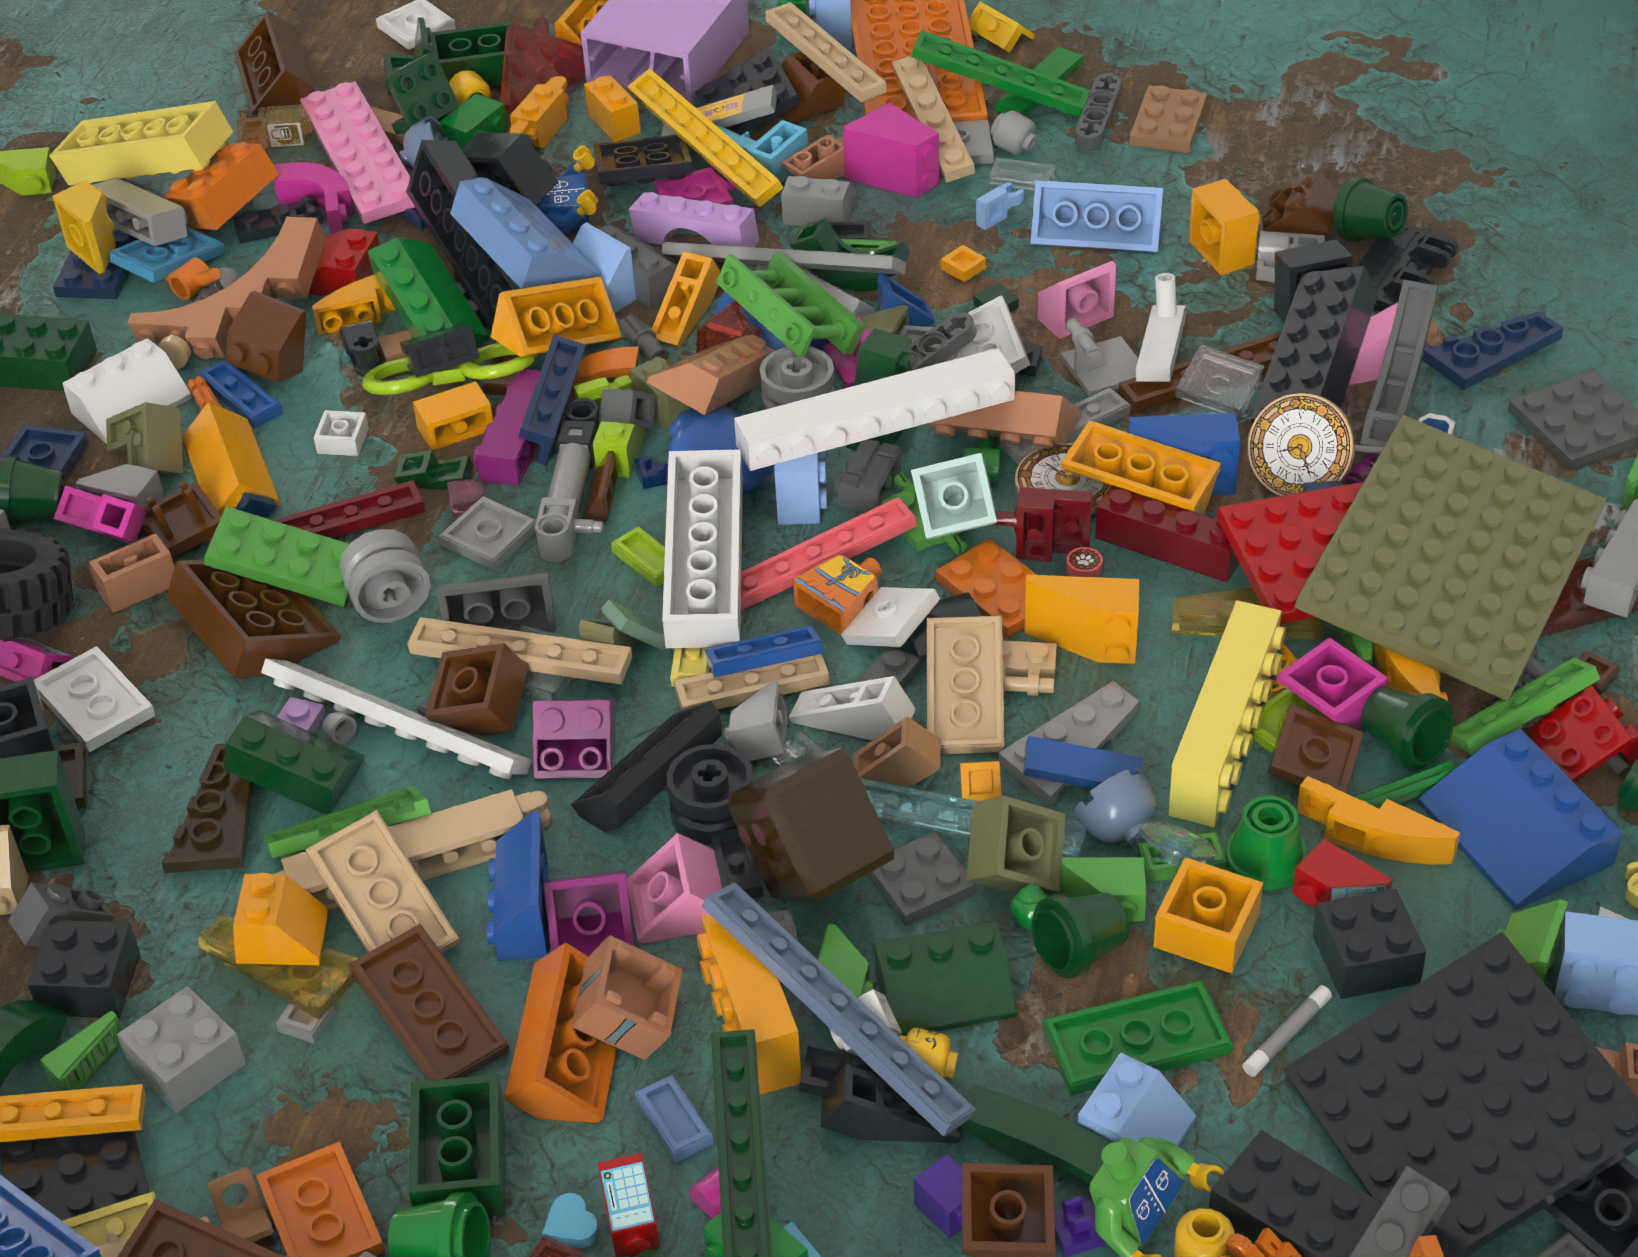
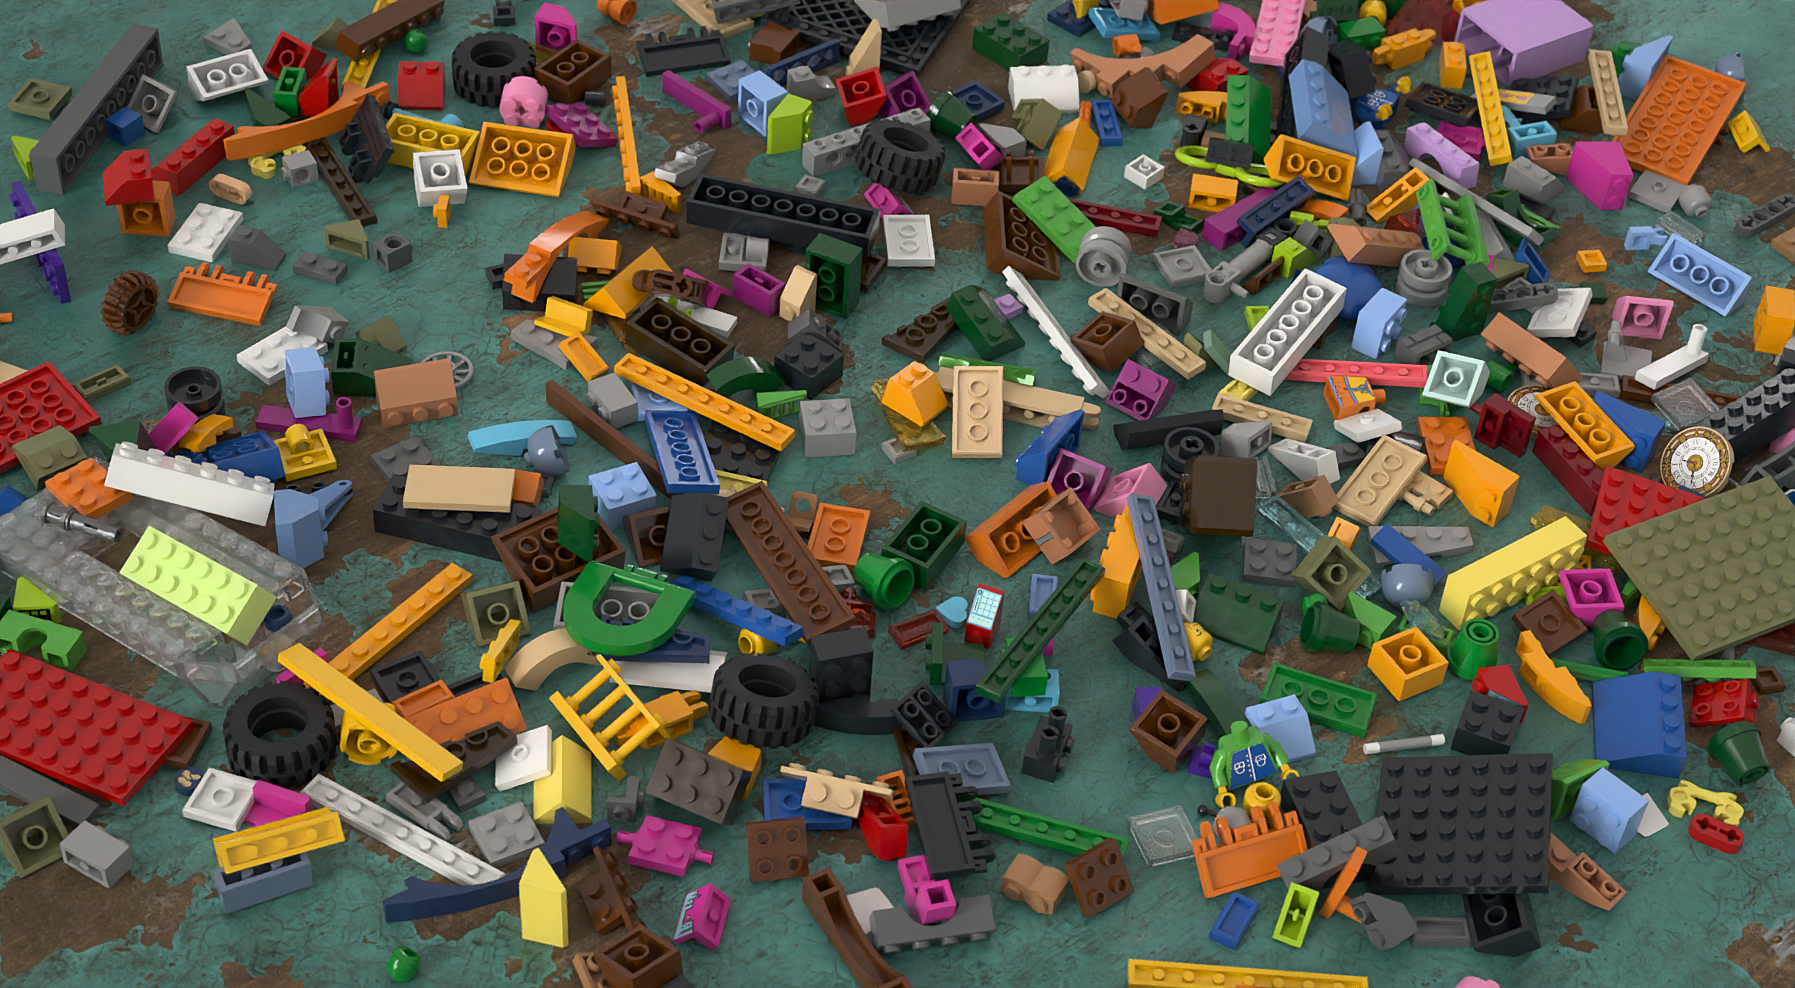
camera: 30 degrees right, 0 degrees up
light grey hinge [322,711,357,745] -> none
reddish brown tile [348,924,509,1081] -> none
blue tile [705,625,823,678] -> none
white brick [734,348,1015,471] -> none
tan plate [892,56,975,183] -> none
green plate [911,30,1090,117] -> none
green tile [995,47,1083,116] -> none
tile [1066,547,1103,577] -> none

